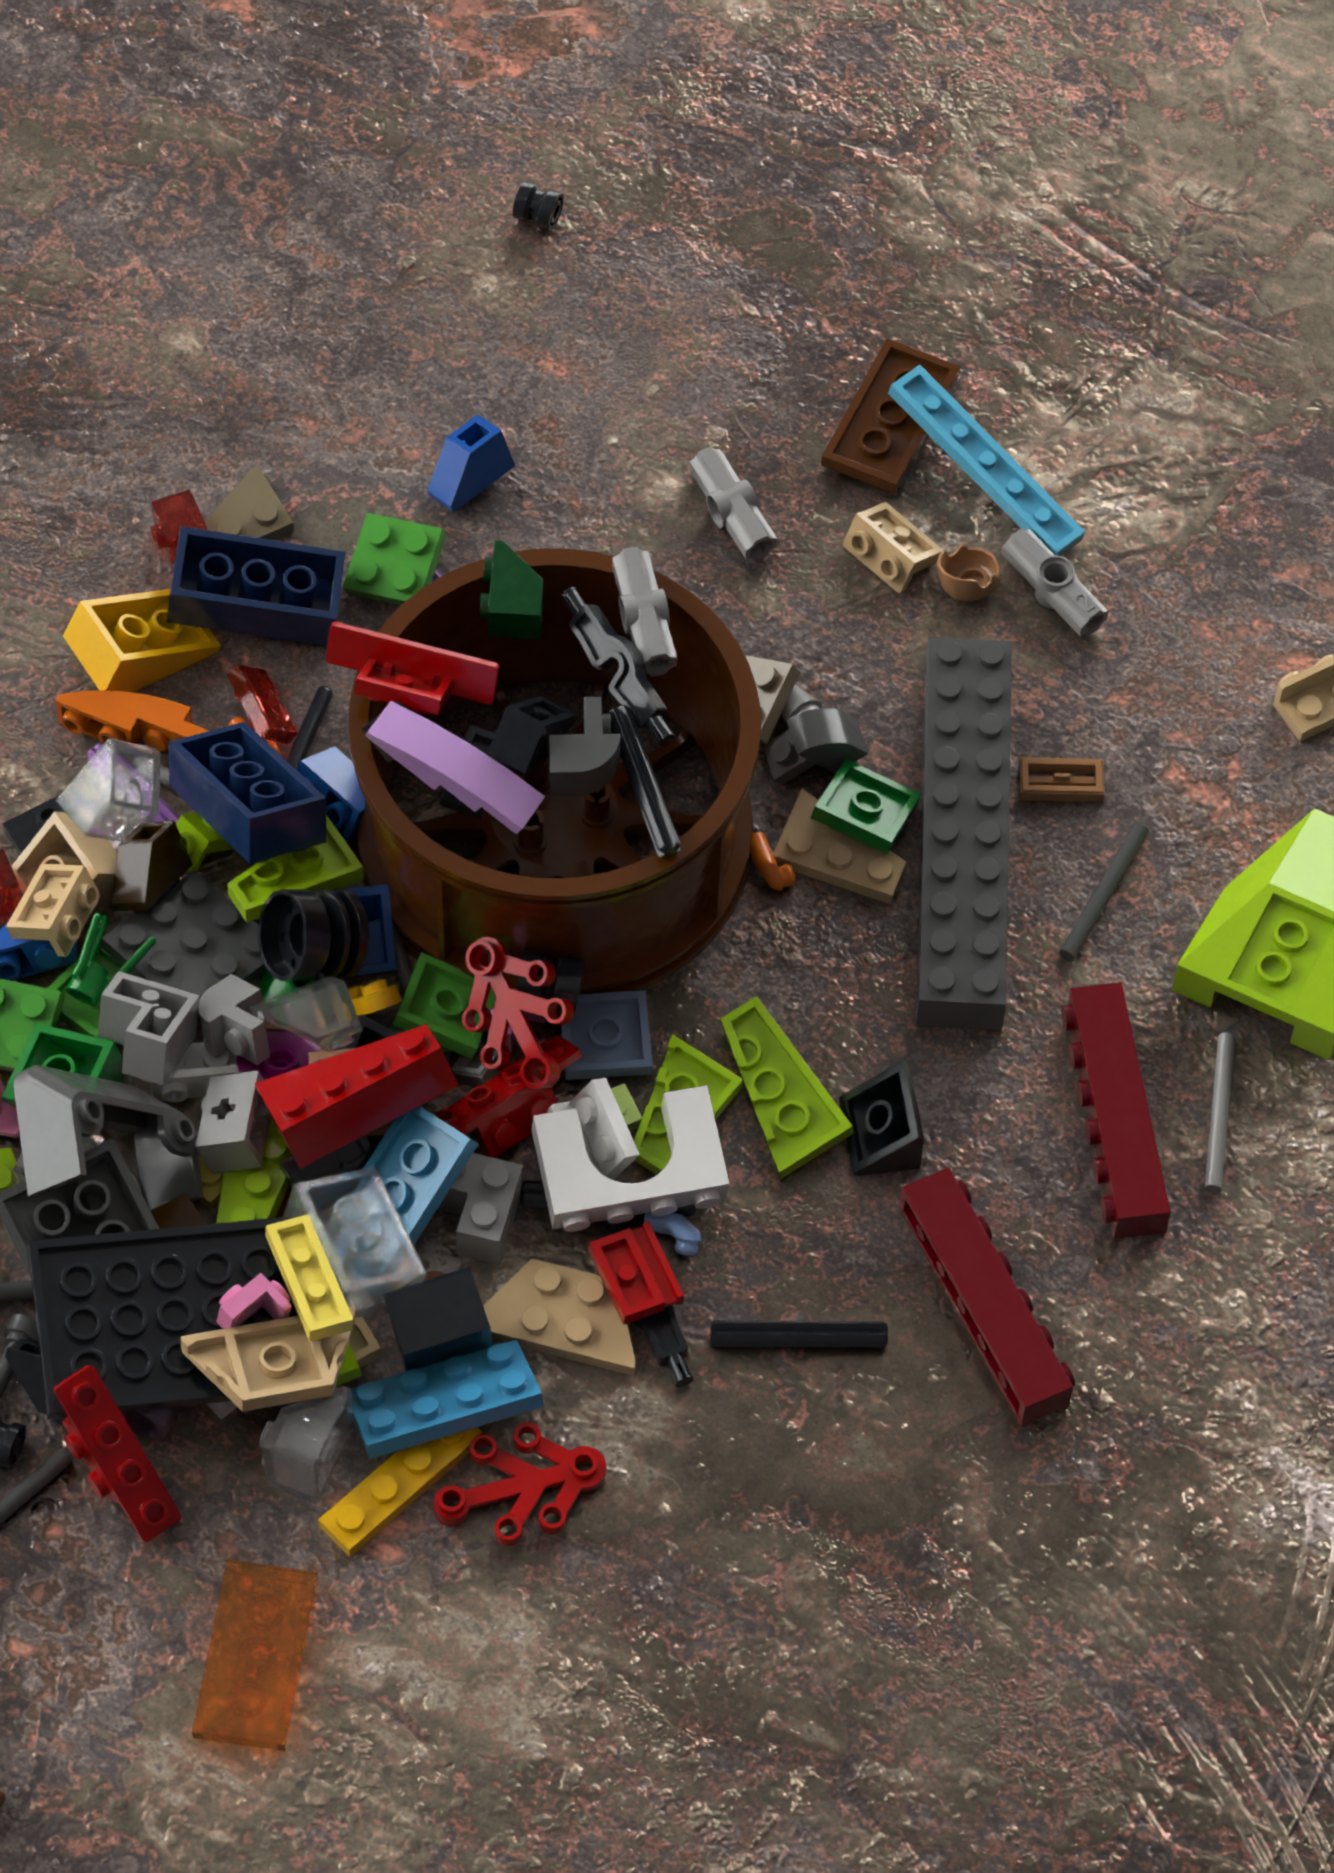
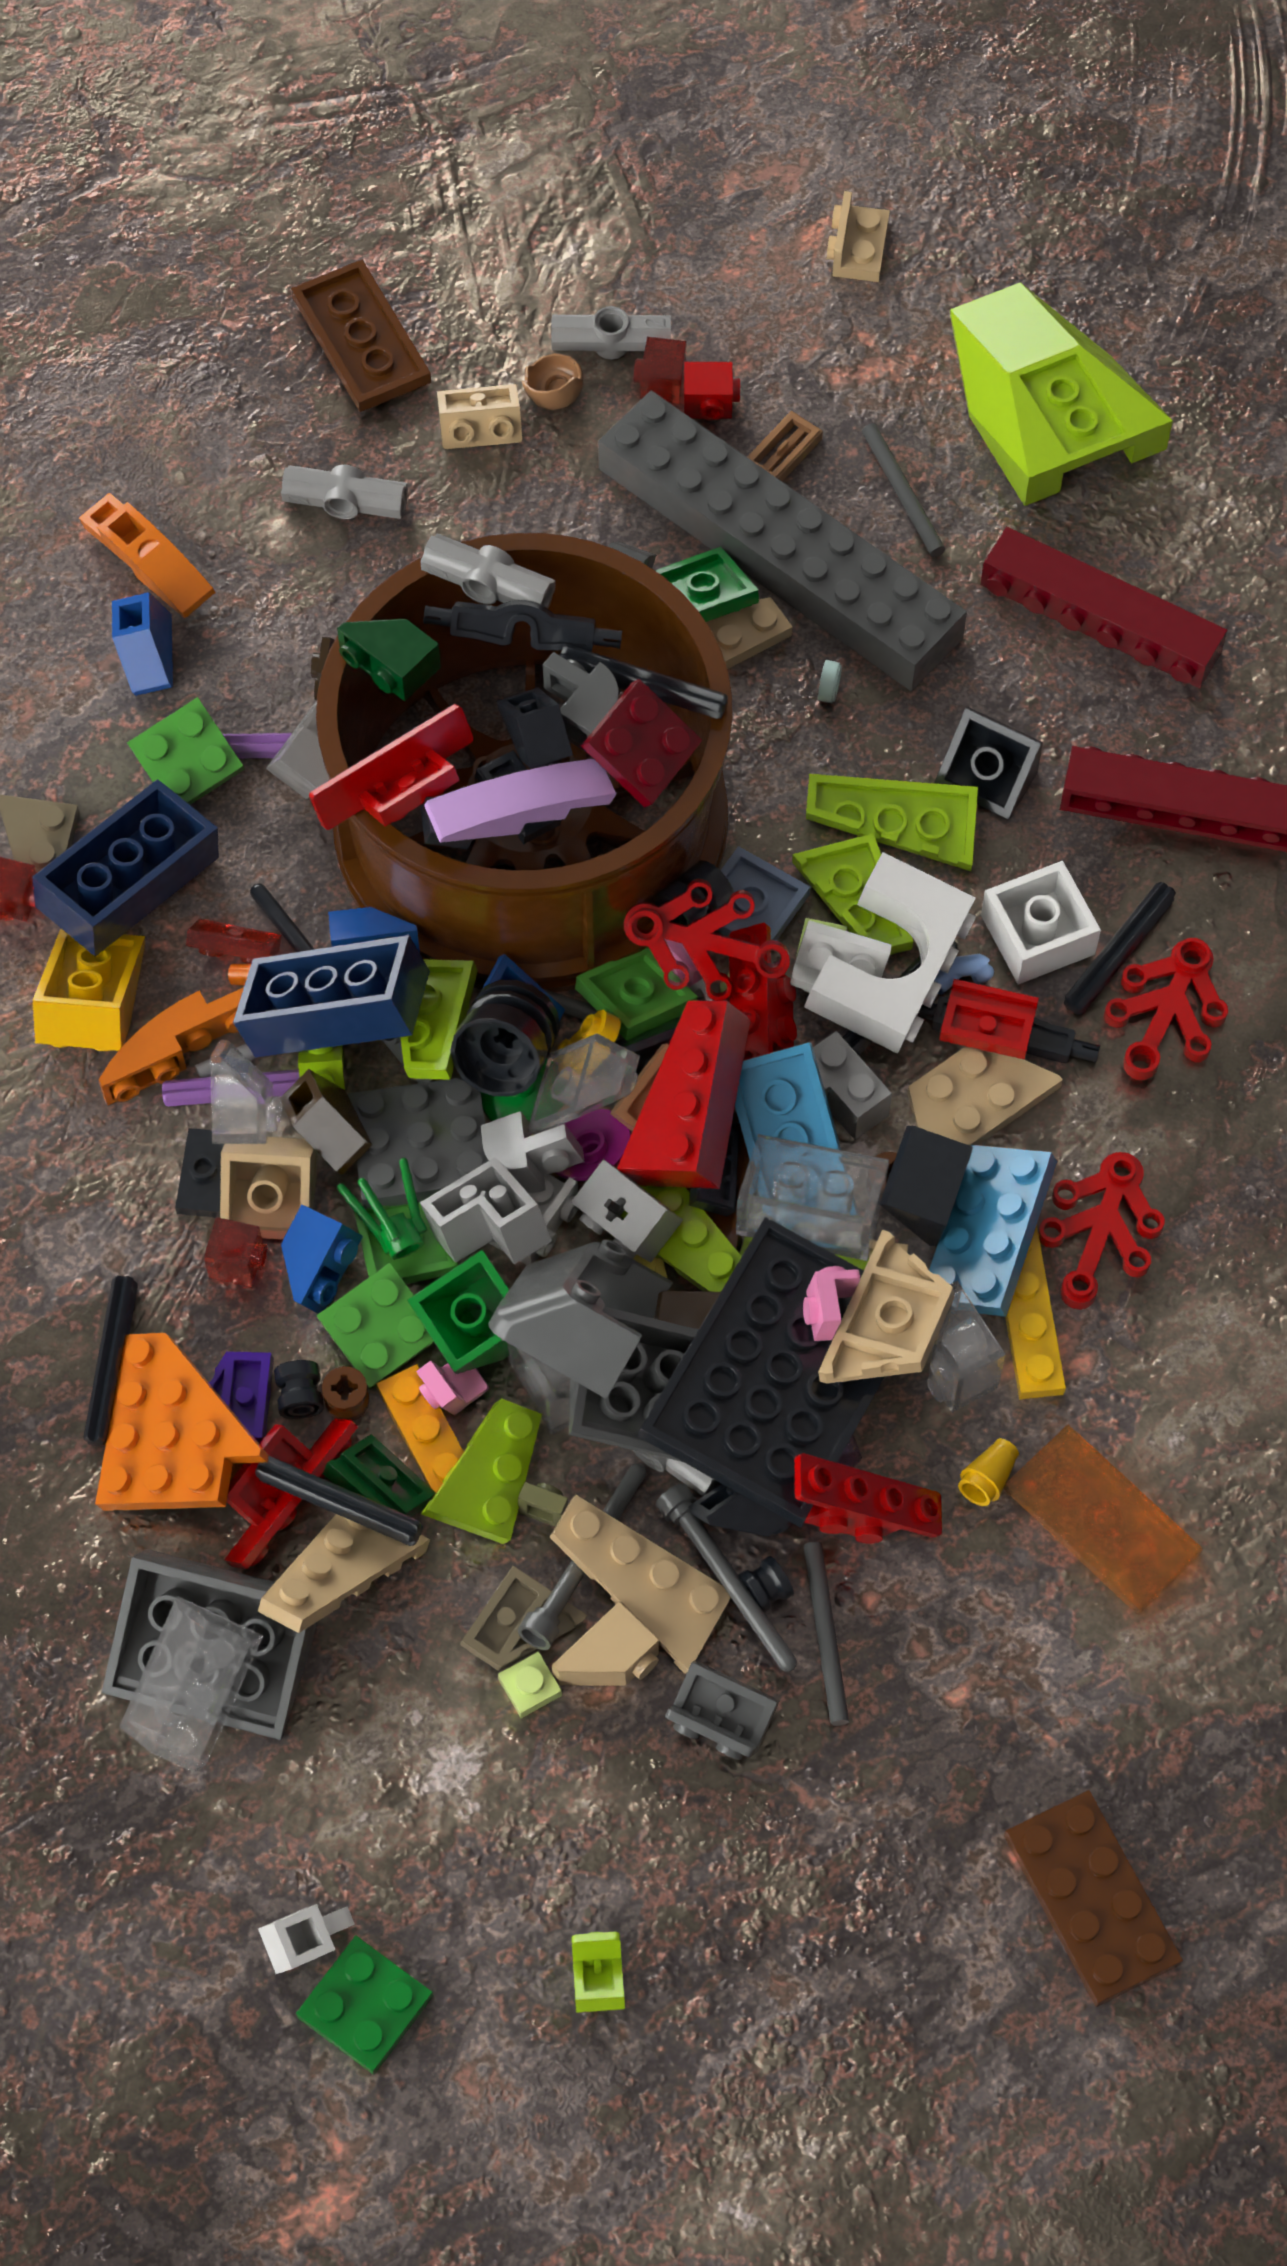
camera: 50 degrees left, 5 degrees up
tan bracket [6,864,100,957] -> none
light yellow plate [265,1214,354,1342] -> none
medium azure plate [888,365,1085,556] -> none
light grey bar [1204,1032,1235,1193] -> none
none -> orange slope [79,493,216,619]
none -> dark red plate [581,679,703,807]
none -> clear red brick [633,336,687,404]
none -> red brick [684,362,740,420]
none -> light aqua tile [818,660,842,703]
none -> yellow cone [958,1438,1019,1506]
none -> white brick [981,861,1101,985]
none -> red plant [1104,938,1228,1080]

